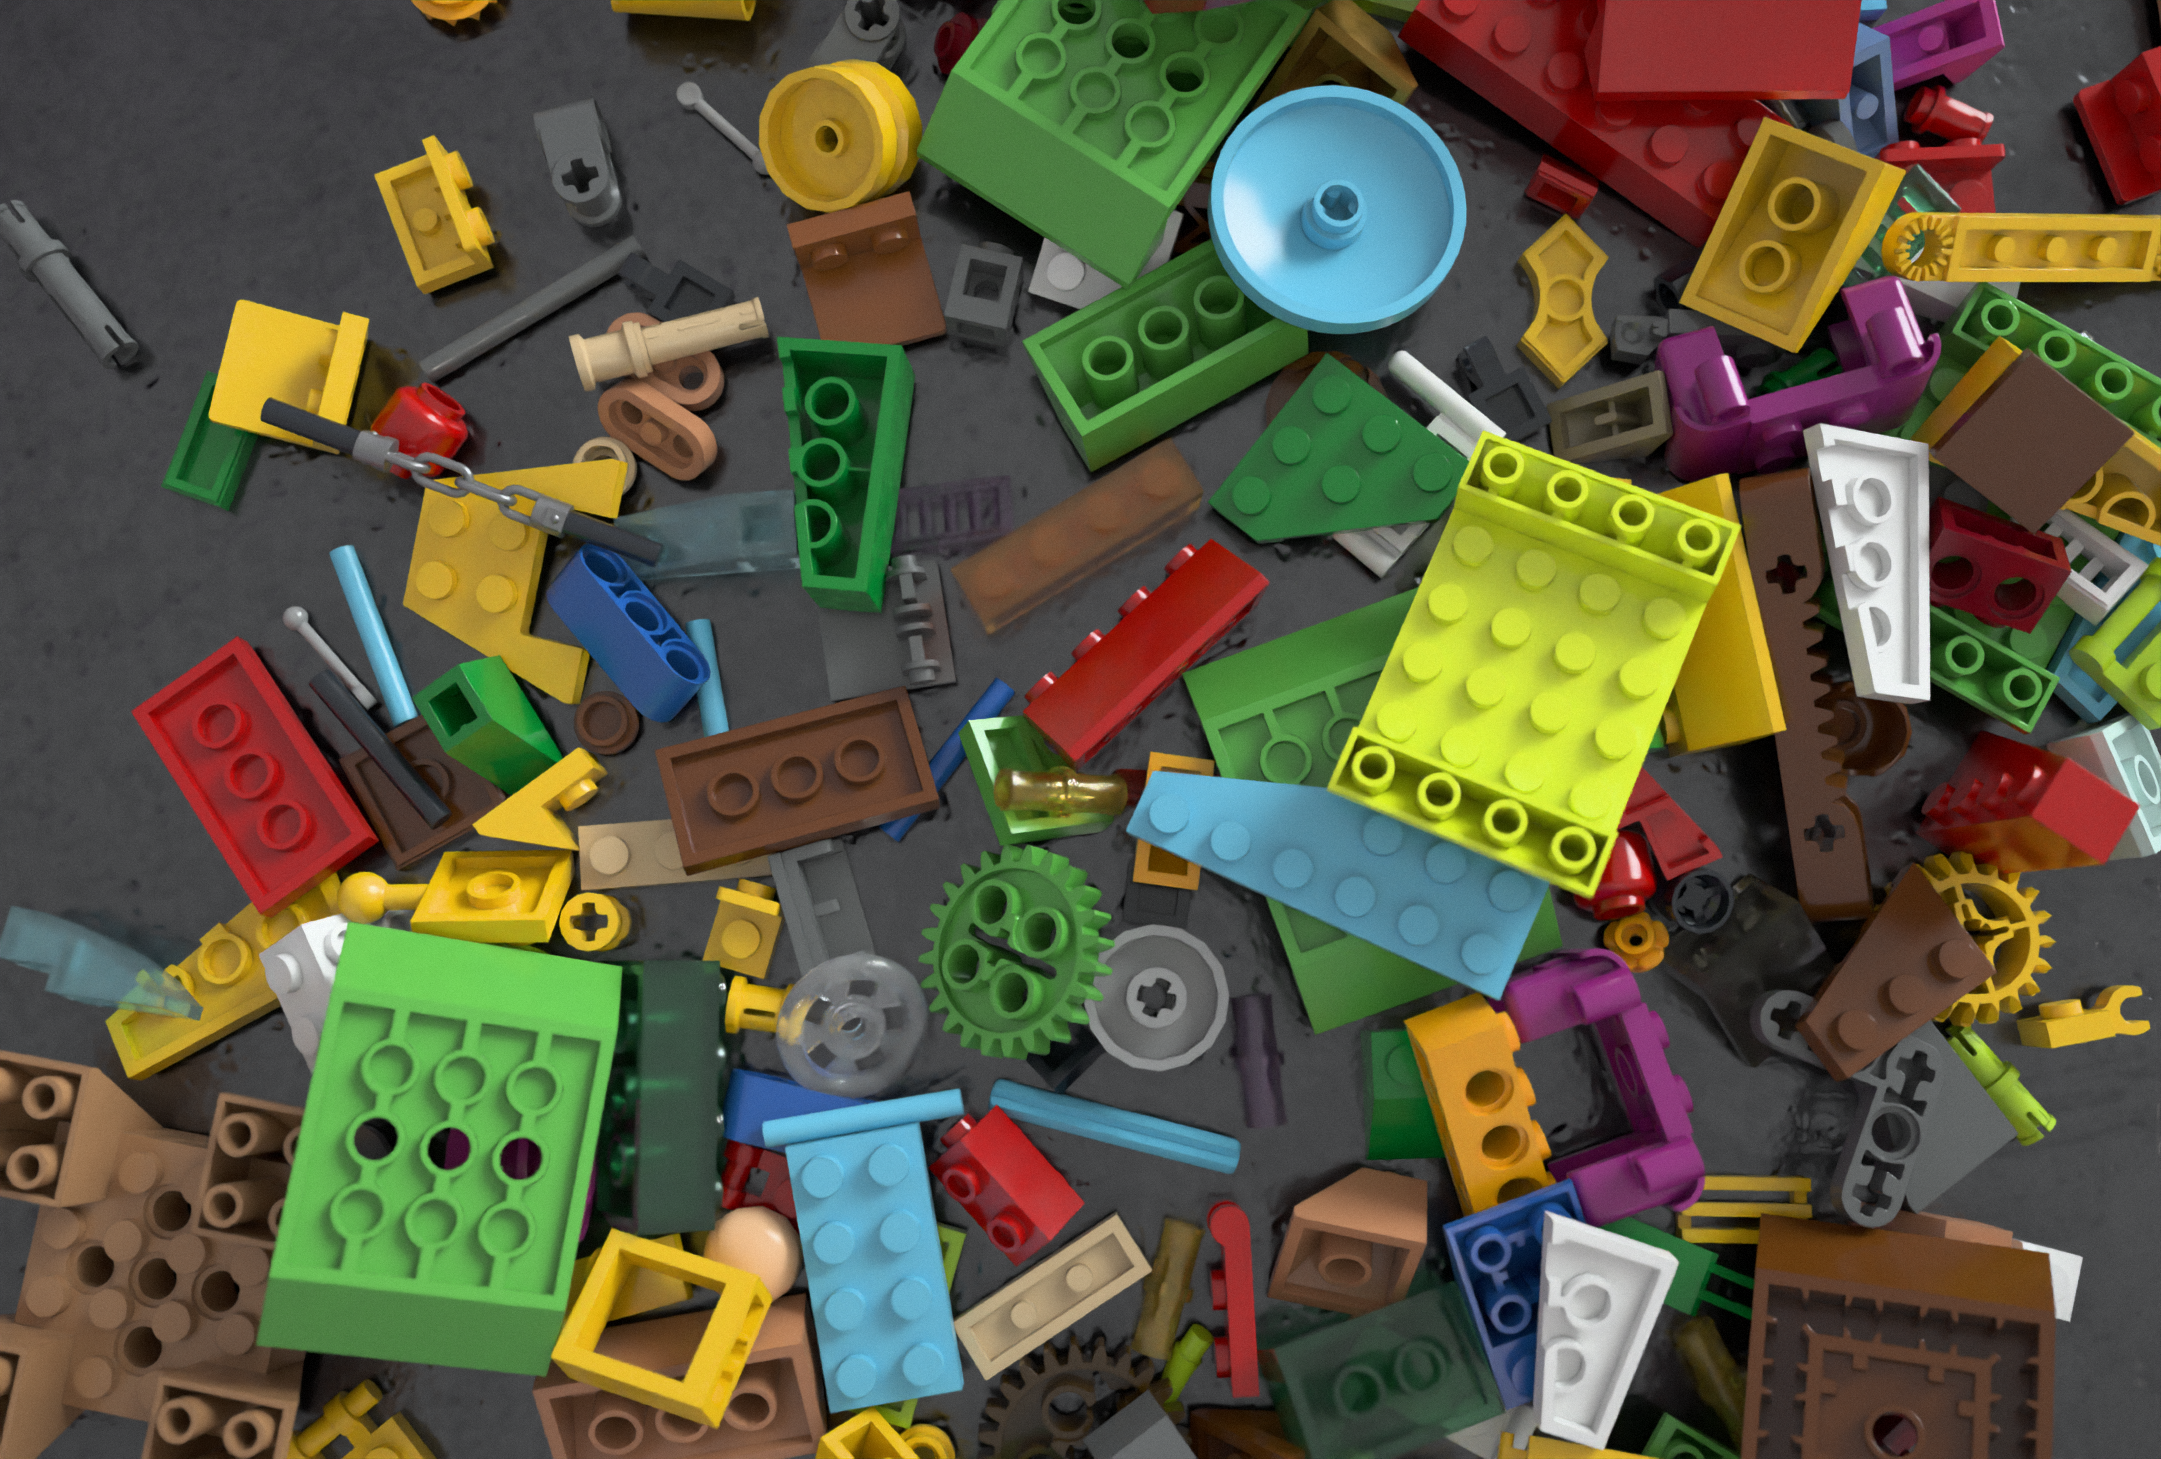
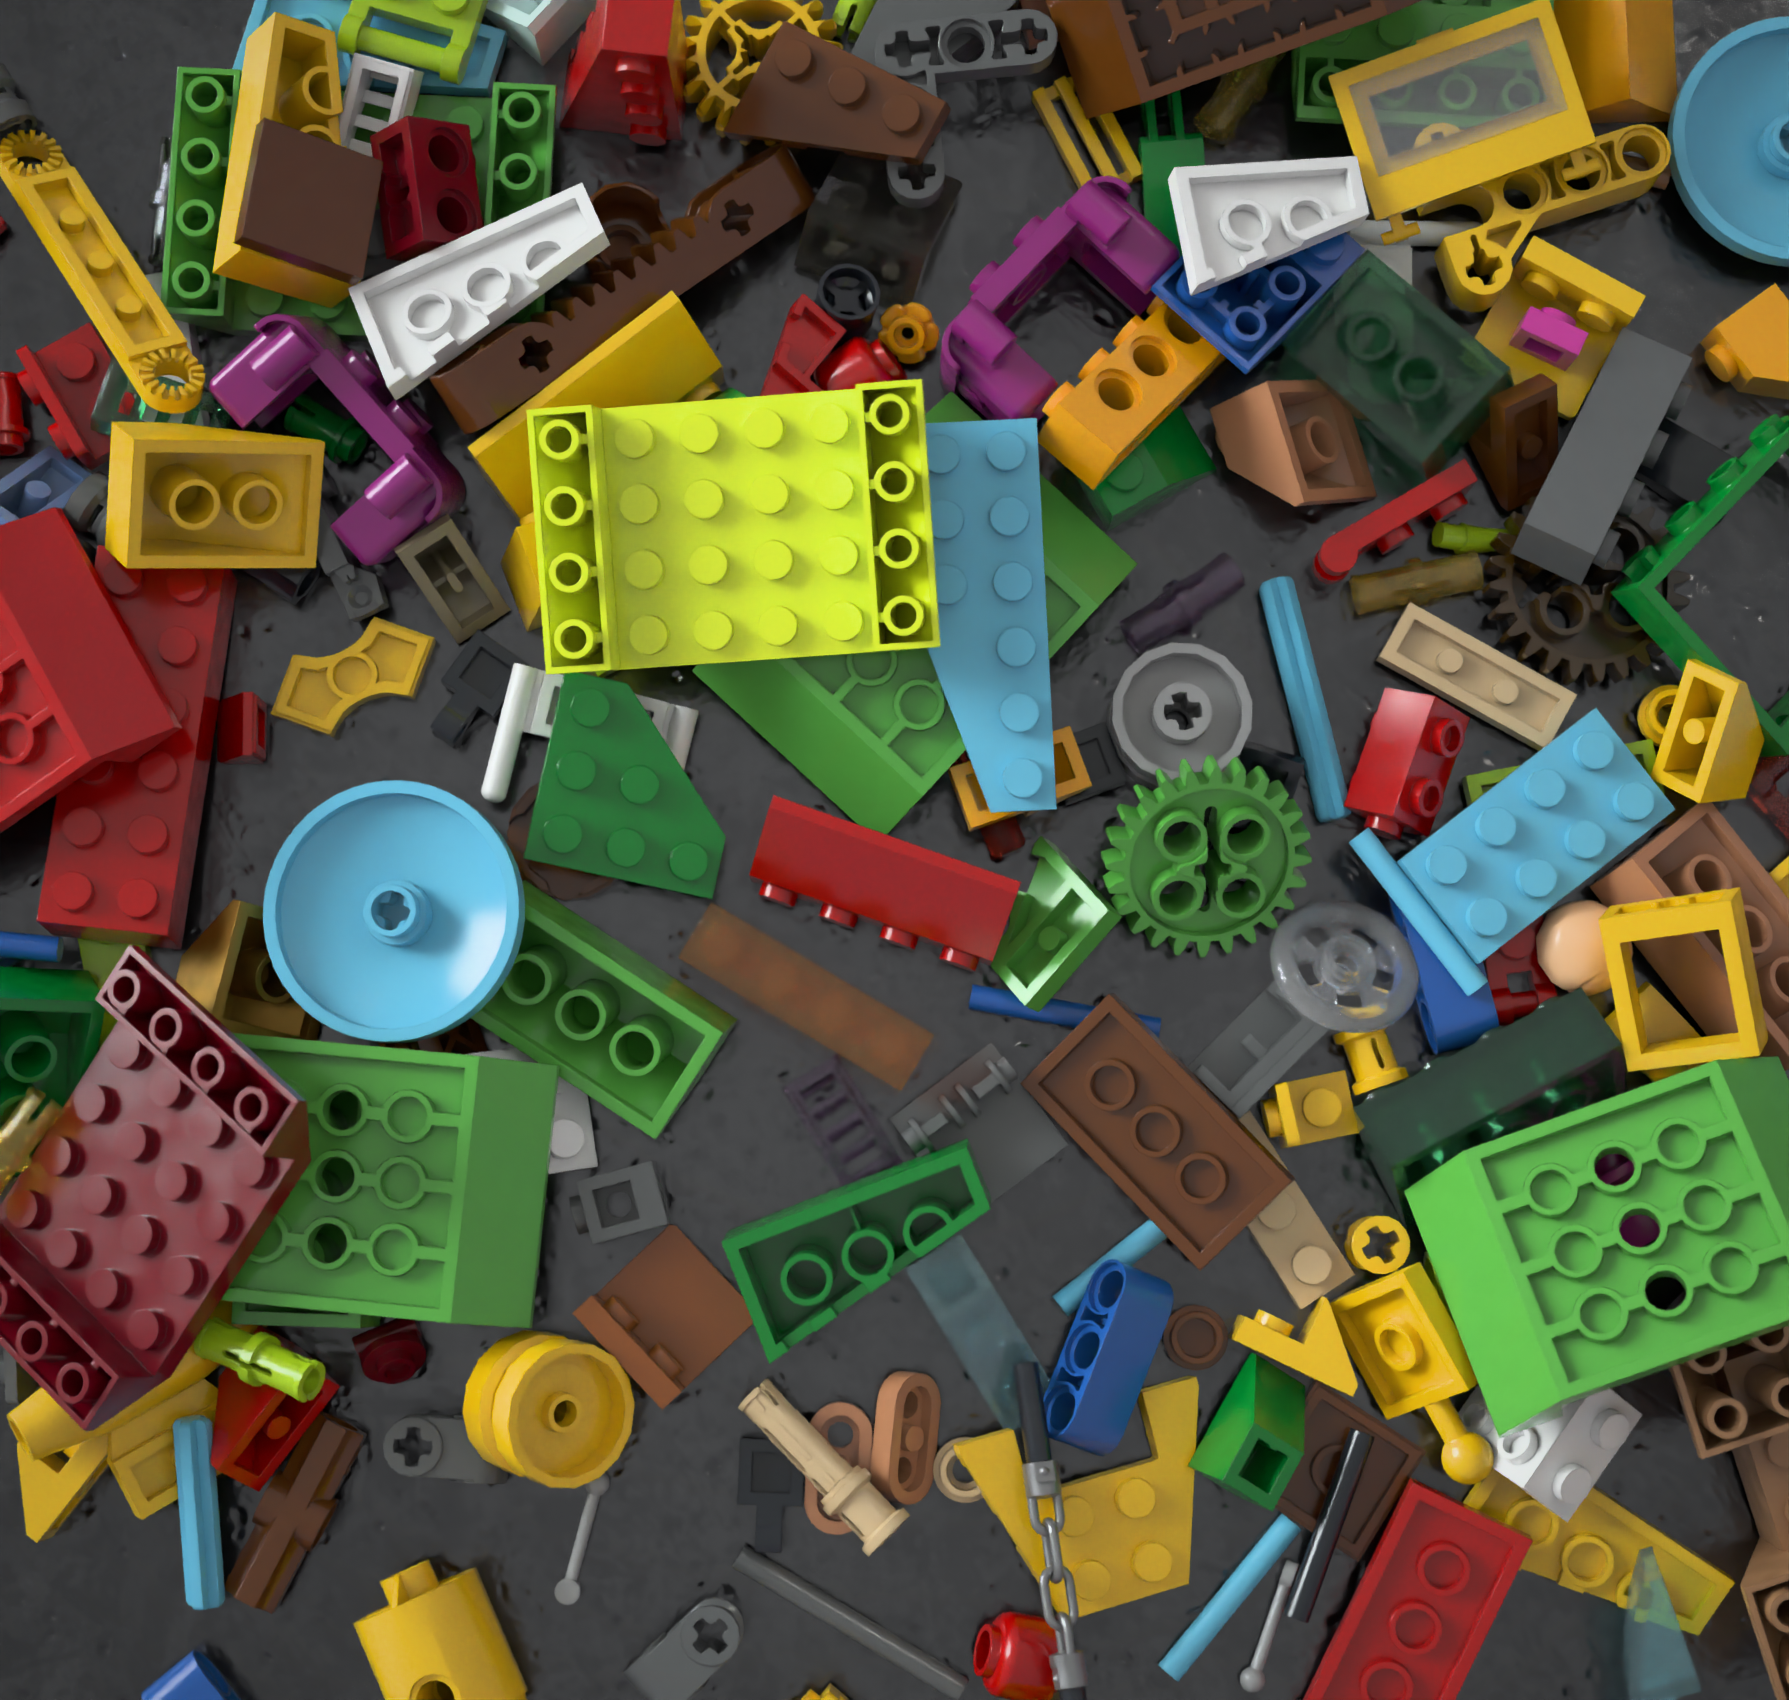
camera: 120 degrees left, 0 degrees up
clear yellow pin [994,766,1127,818] -> none

